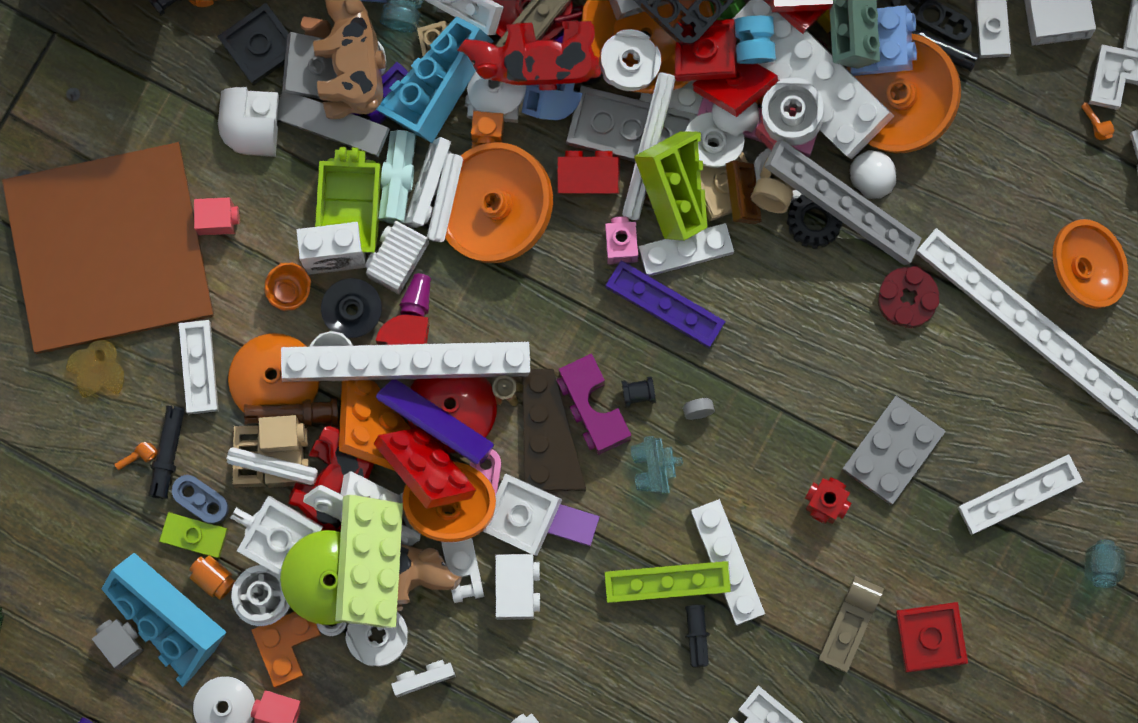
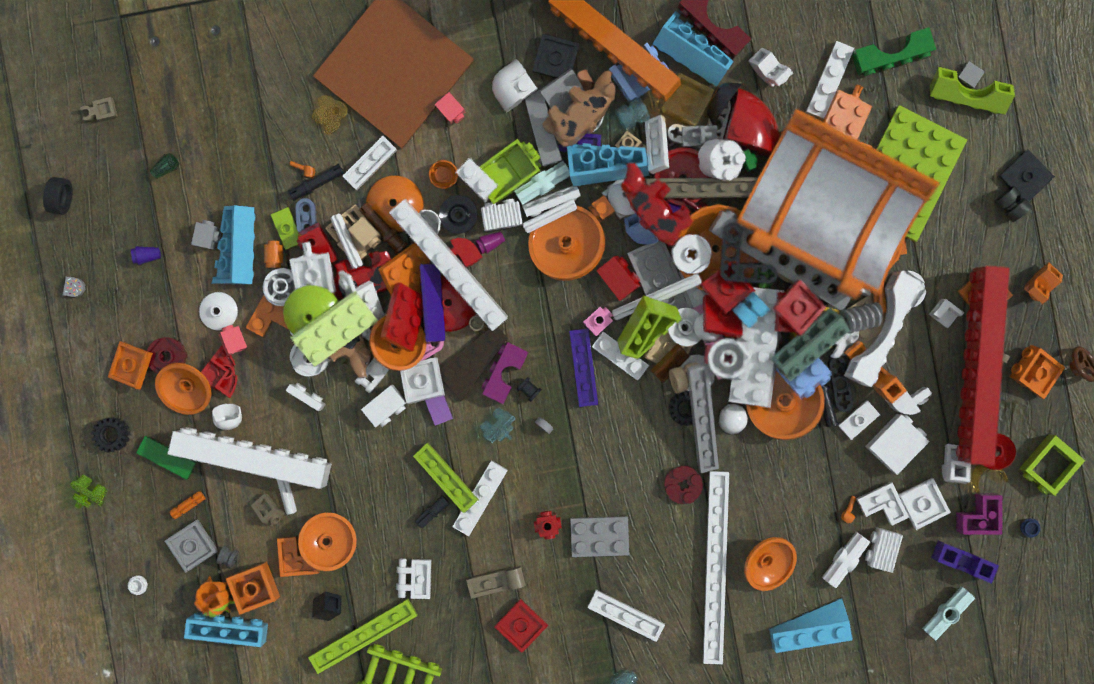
camera: 50 degrees right, 10 degrees up
none -> red brick [297,222,337,263]

